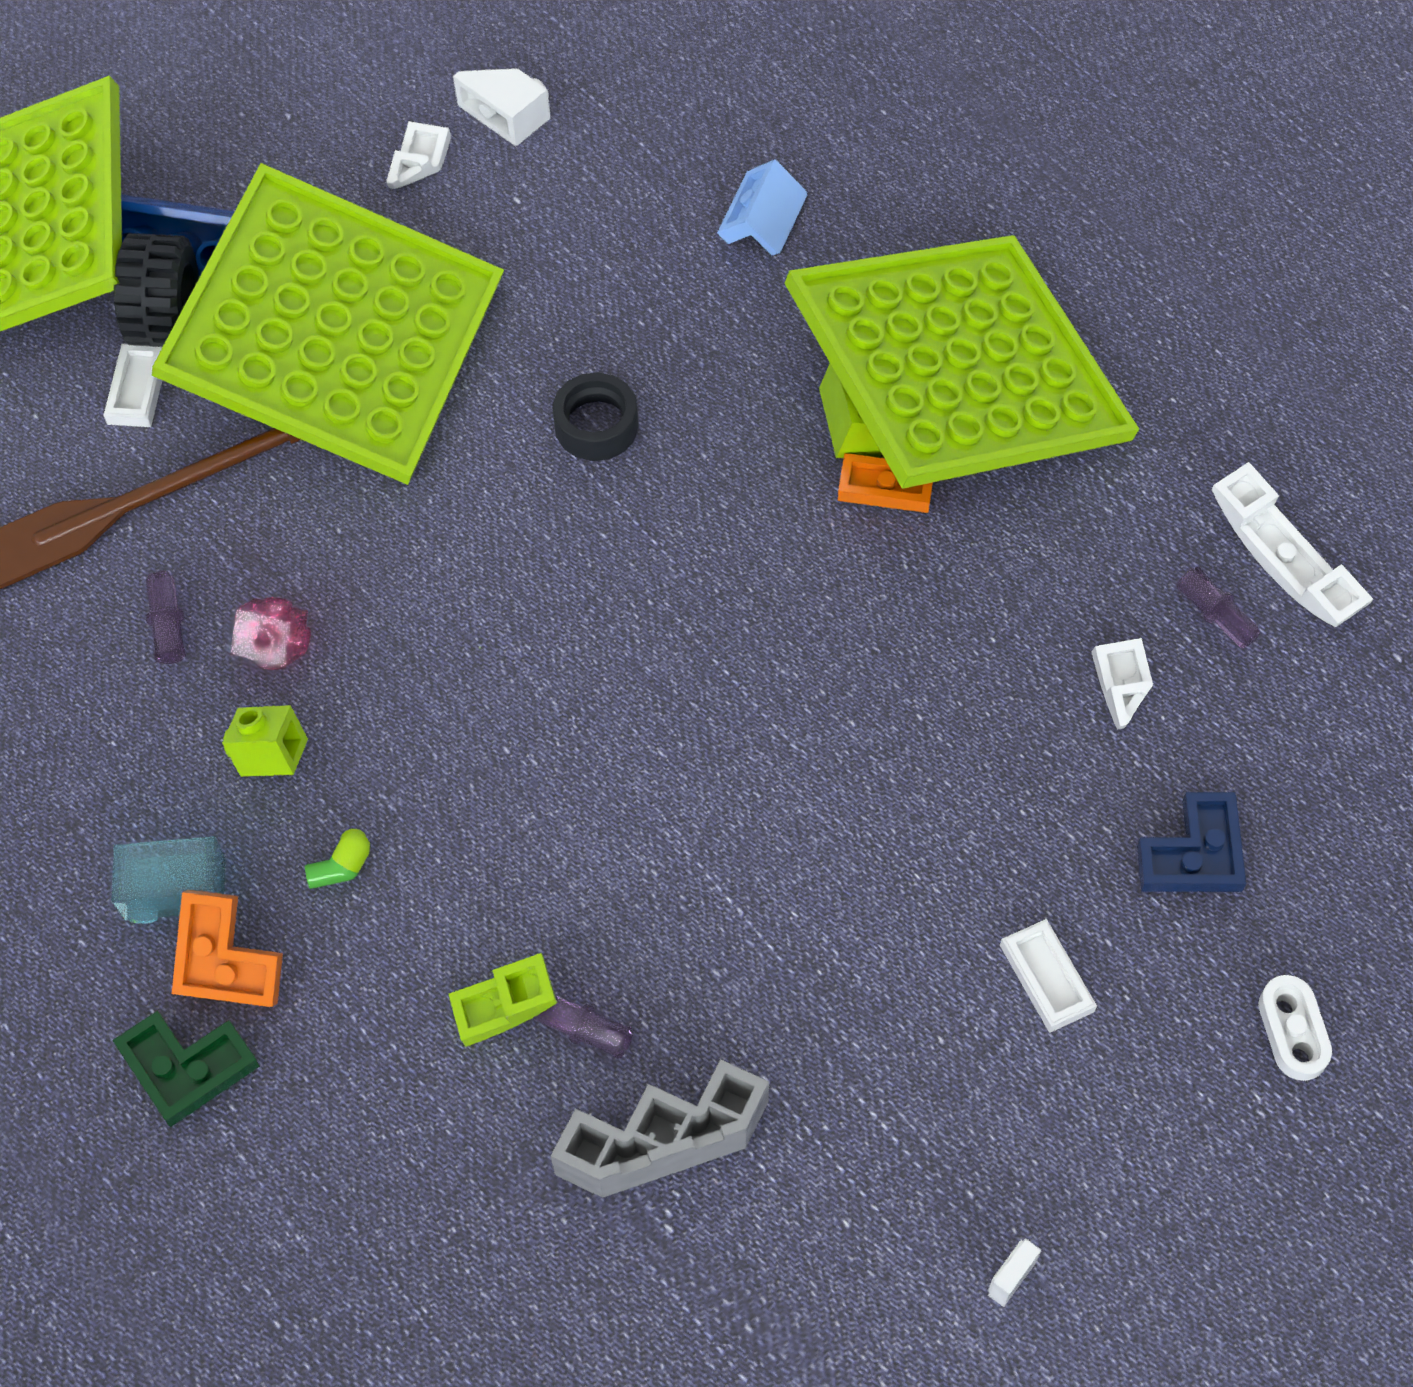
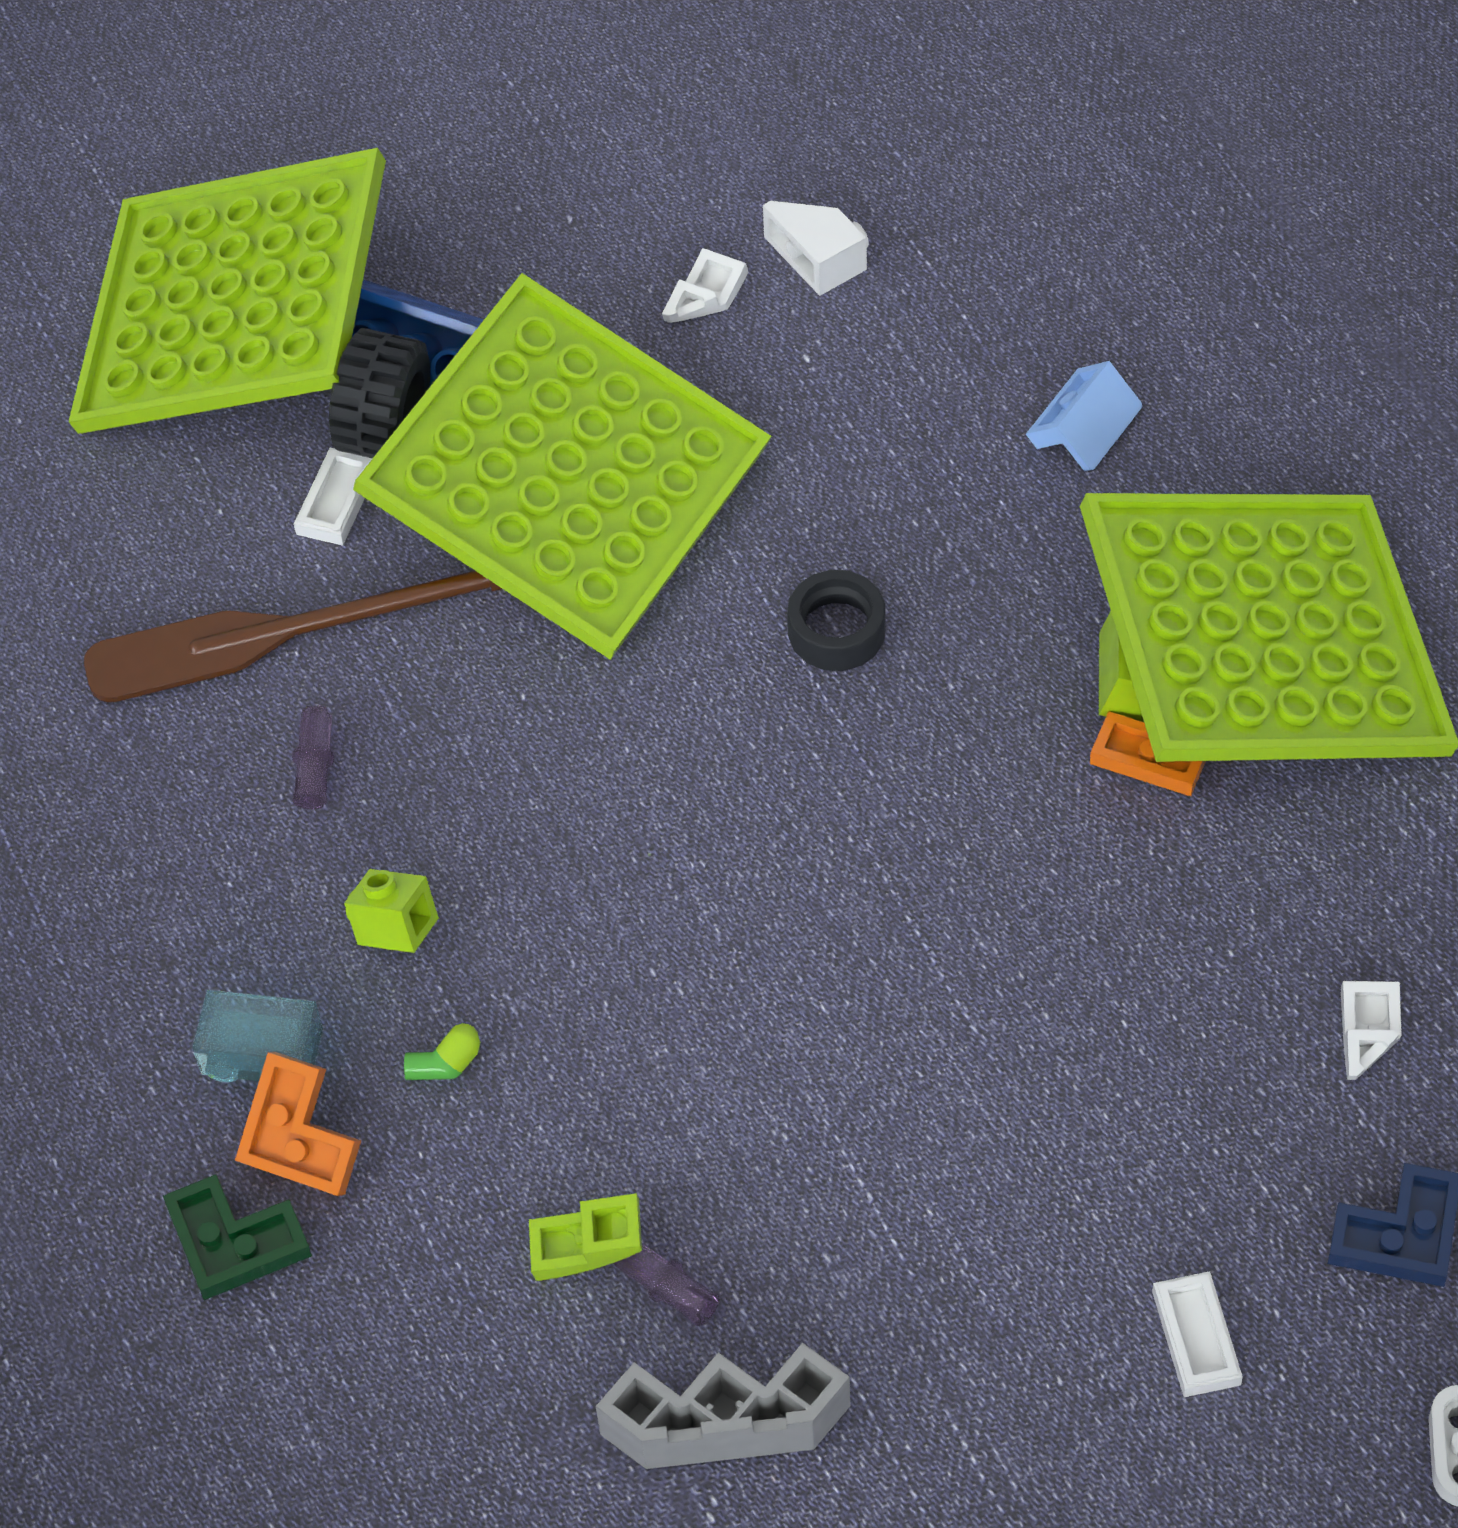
camera: 15 degrees right, 5 degrees down
clear pink brick [231,597,311,670] -> none

